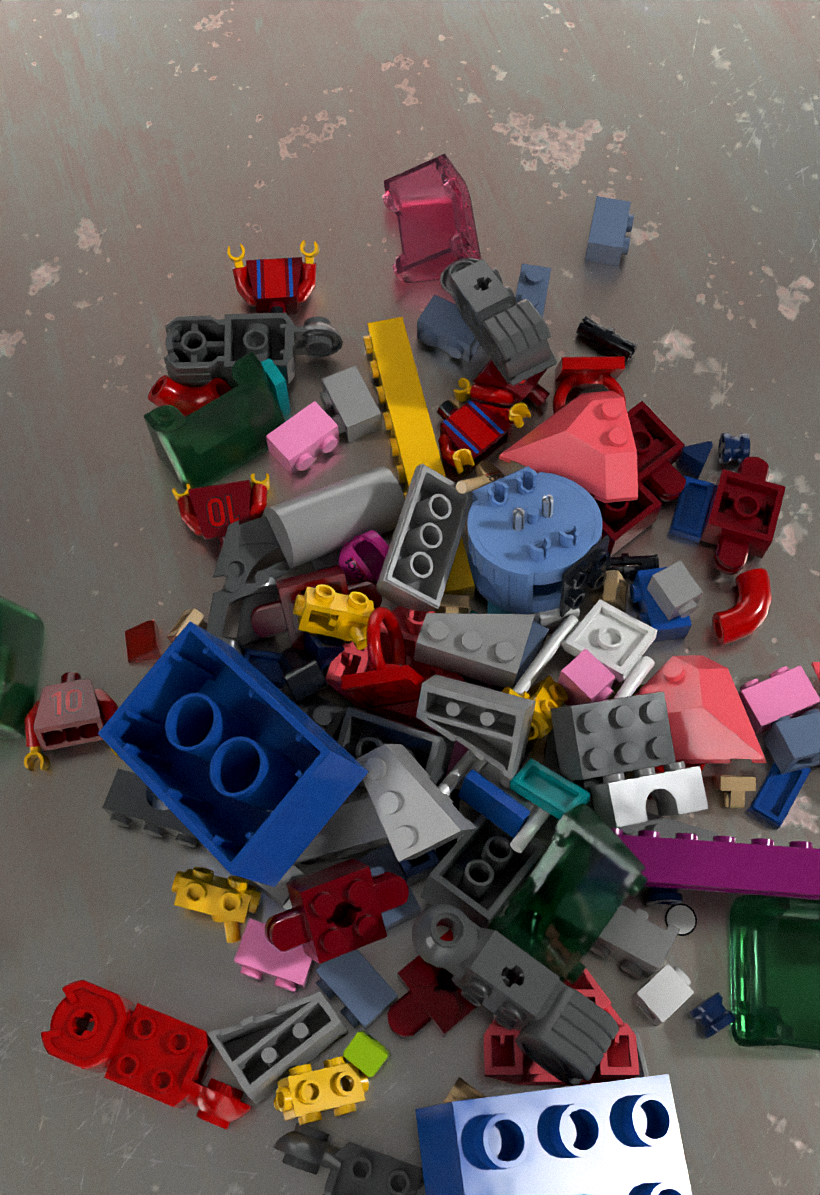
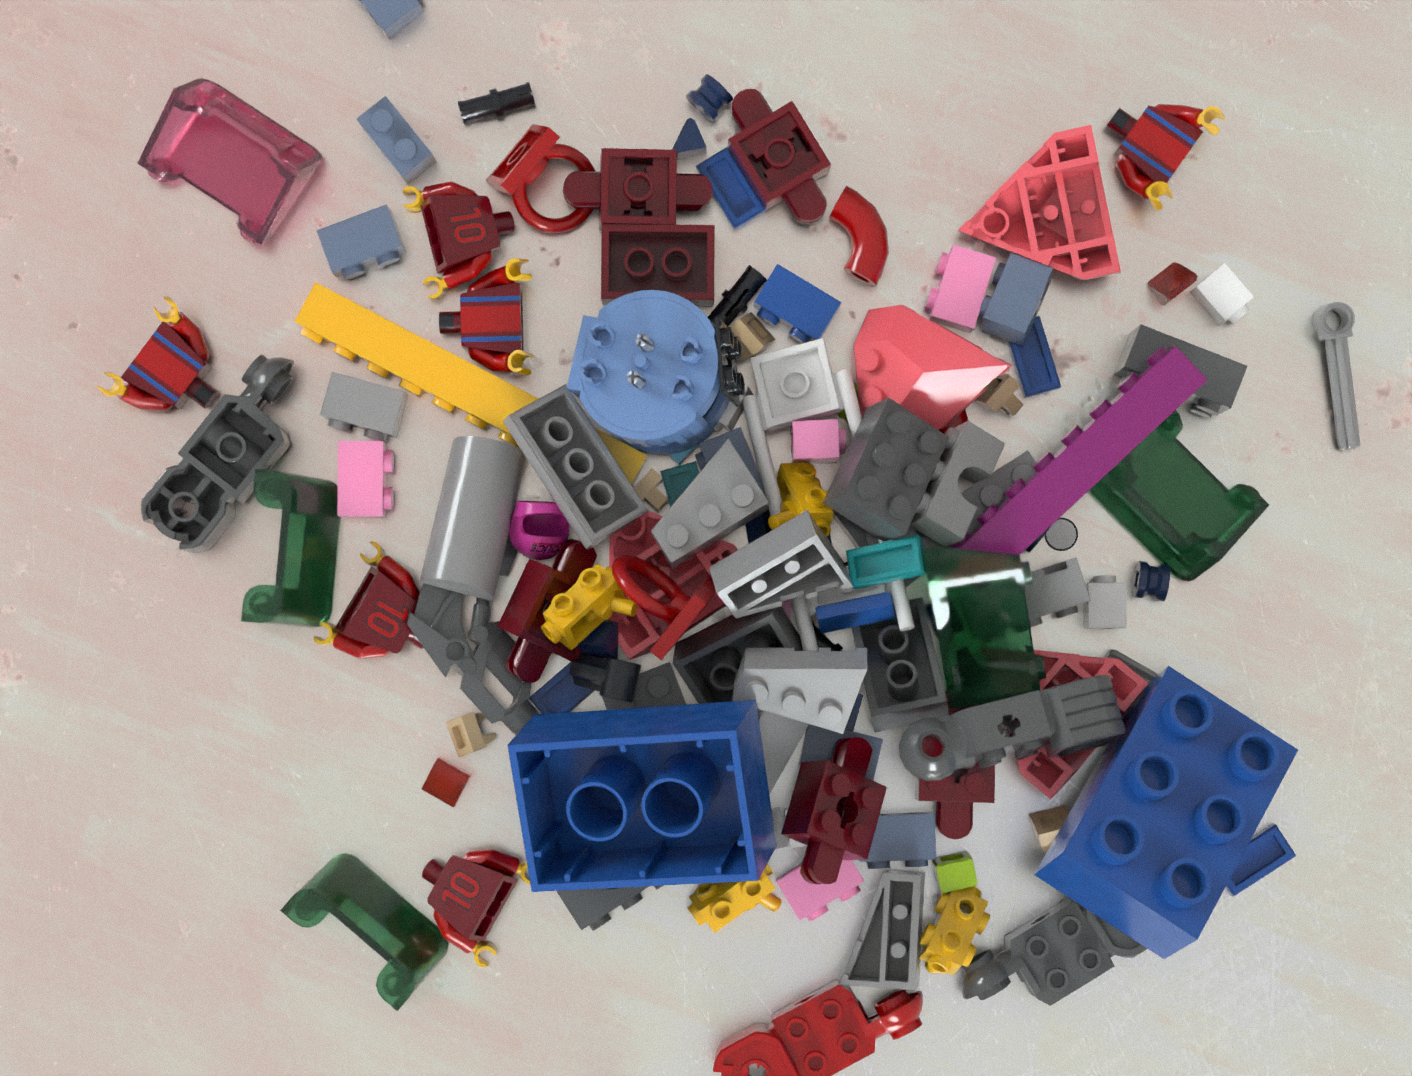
camera: 45 degrees left, 20 degrees up
red cylinder [148,375,234,418] -> none
teal tile [260,358,291,418] -> none
dark grey brick [440,258,557,386] -> none
tan piece [456,461,505,494] -> none
coral wedge [499,391,638,503] -> none
light grey brick [647,560,703,620] -> none

